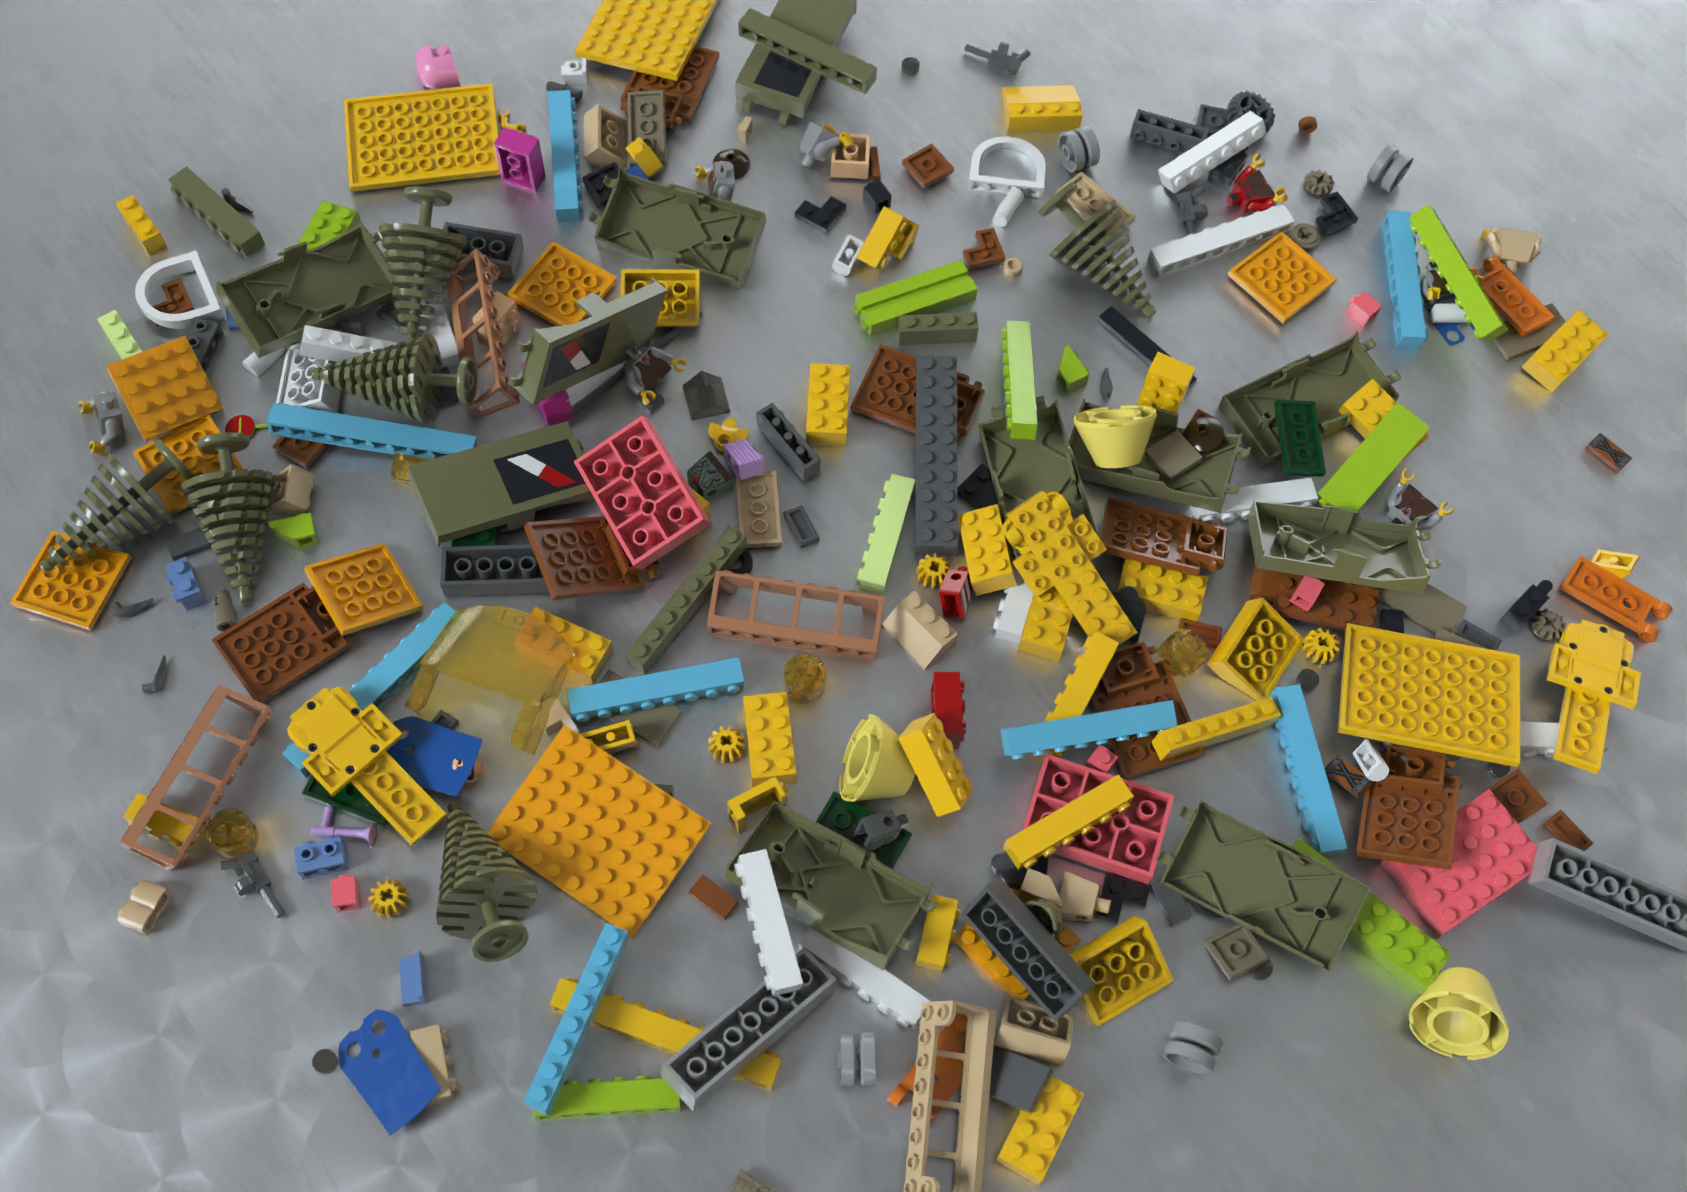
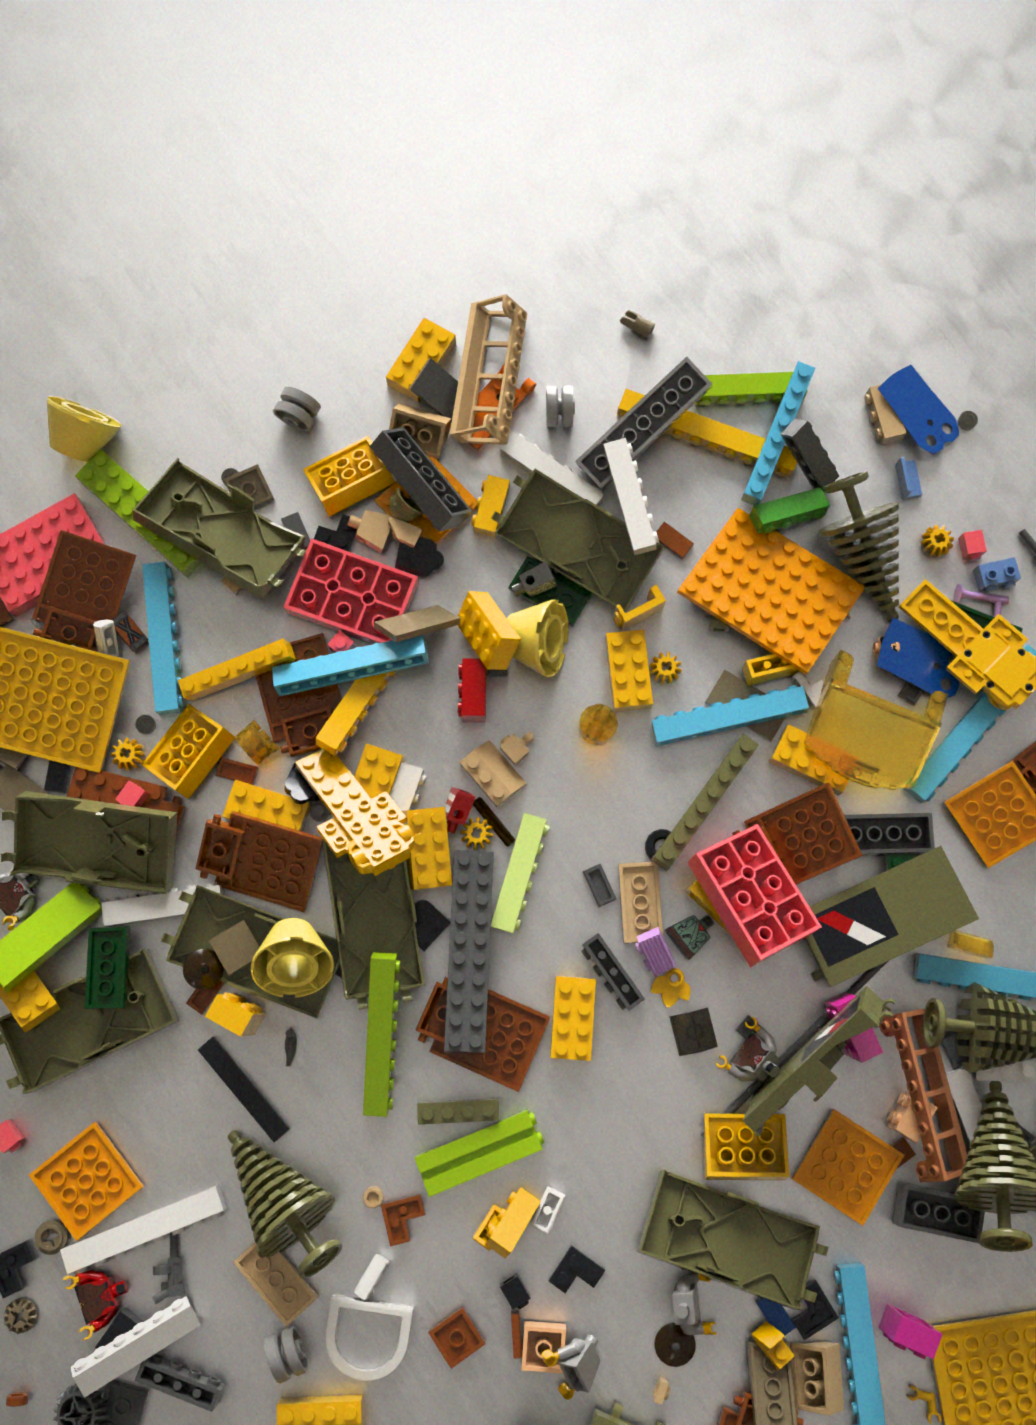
camera: 175 degrees left, 15 degrees up
nougat window [707,570,885,661] -> none
yellow brick [1003,774,1134,870] -> none
lime slope [1056,345,1090,394] -> none
none -> dark tan tile [374,605,460,642]
none -> dark brown axle [473,797,515,846]
none -> tan brick [500,731,535,766]
none -> bright green brick [749,487,830,534]
none -> dark grey brick [780,419,839,491]

